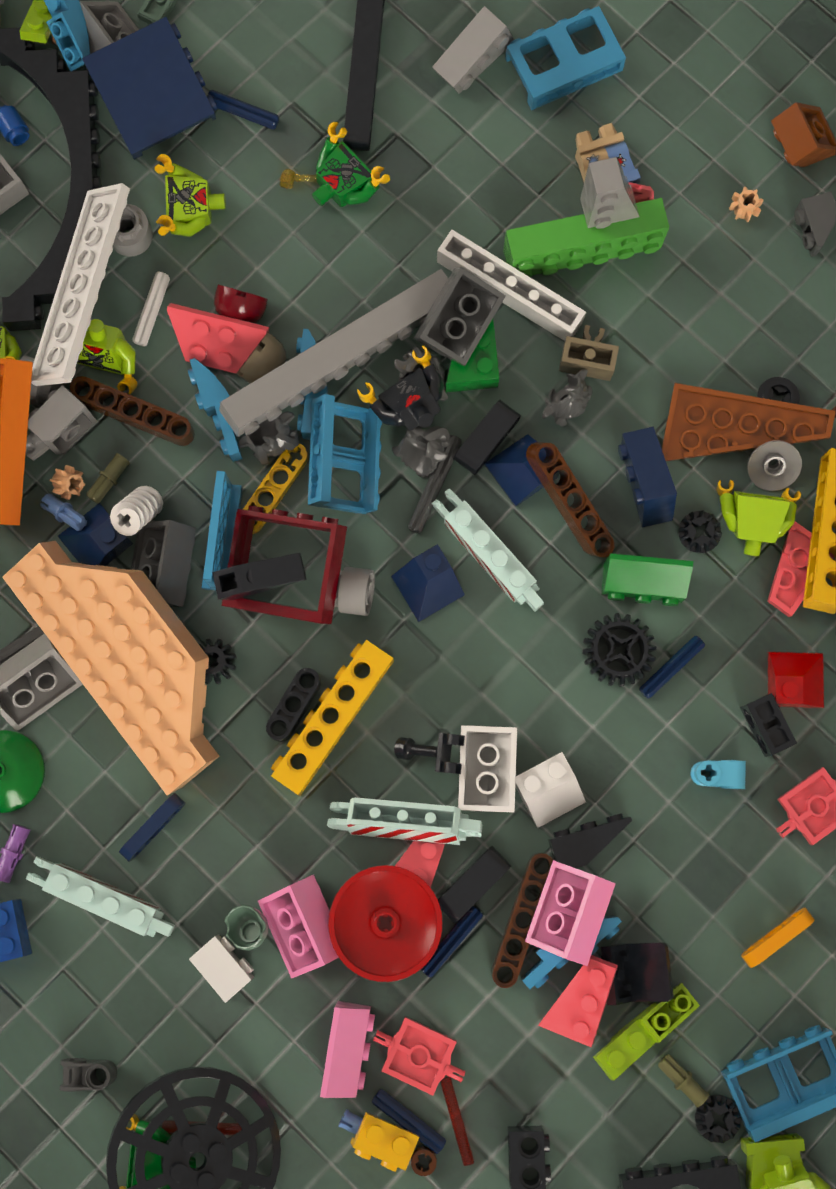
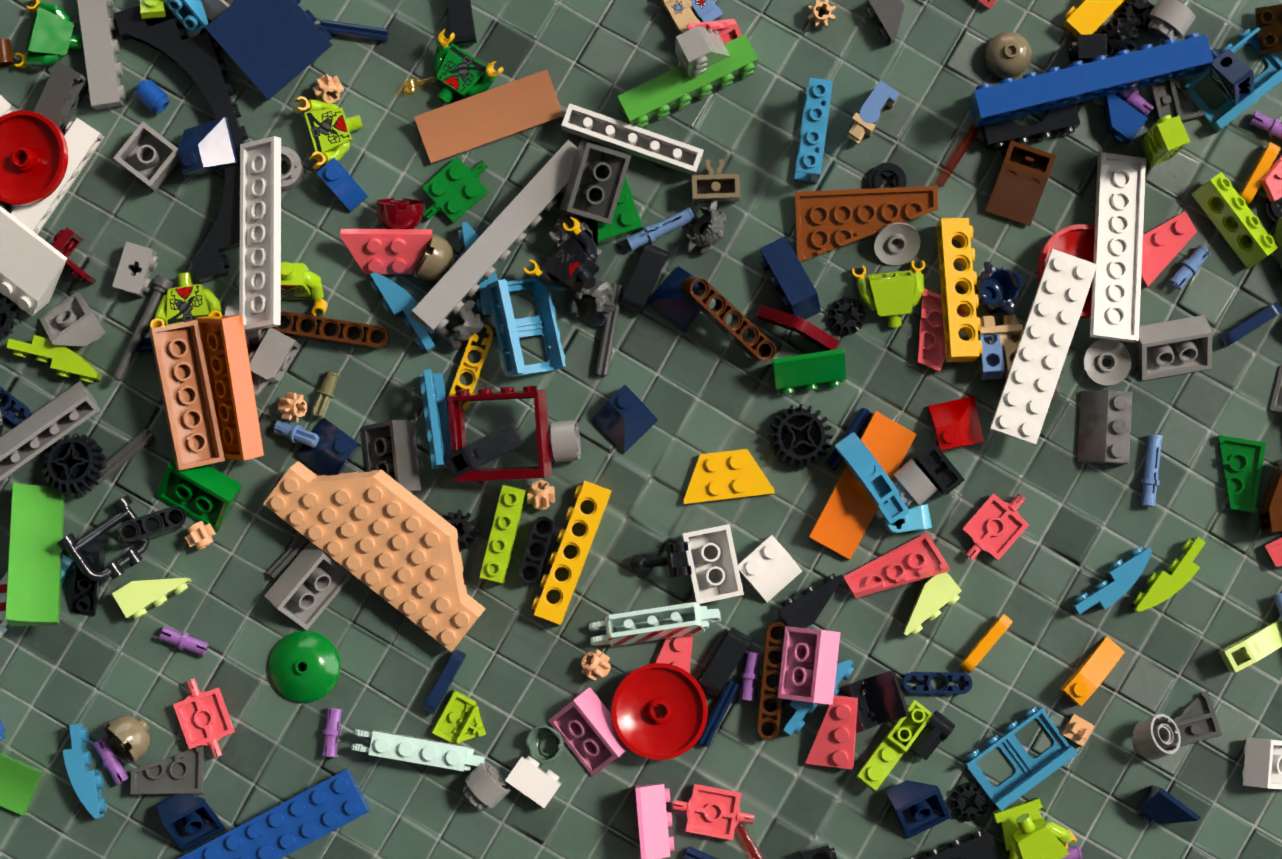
camera: 15 degrees left, 5 degrees up
white piece [110,486,163,536] -> none
white axle [132,272,170,347] -> none
light aqua hinge [432,489,544,612] -> none
olive axle [658,1054,709,1107] -> none
none -> dark blue slope [178,117,238,176]
none -> light nougat gear [313,74,344,103]
none -> blue slope [317,158,368,212]
none -> nougat arch [414,69,564,165]
none -> green plate [422,157,489,224]
none -> lime slope [431,689,486,744]
none -> light grey piece [463,762,511,810]
none -> lime brick [479,485,527,584]
none -> light nougat gear [526,480,555,510]
none -> light nougat gear [581,649,610,681]
none -> medium blue pin [626,207,695,251]
none -> yellow wing [683,449,775,504]
none -> medium lavender pin [739,652,761,701]
none -> dark red beam [755,305,840,351]
none -> dark azure window [794,77,833,184]
none -> orange arch [808,411,917,560]
none -> dark azure slope [834,432,910,525]
none -> coral wing [843,532,950,599]
none -> medium blue hips [847,80,900,145]
none -> dark blue slope [886,780,951,839]
none -> light grey piece [892,459,938,507]
none -> yellowish green slope [902,572,962,637]
none -> dark blue beam [902,672,973,694]
none -> black piece [909,710,956,760]

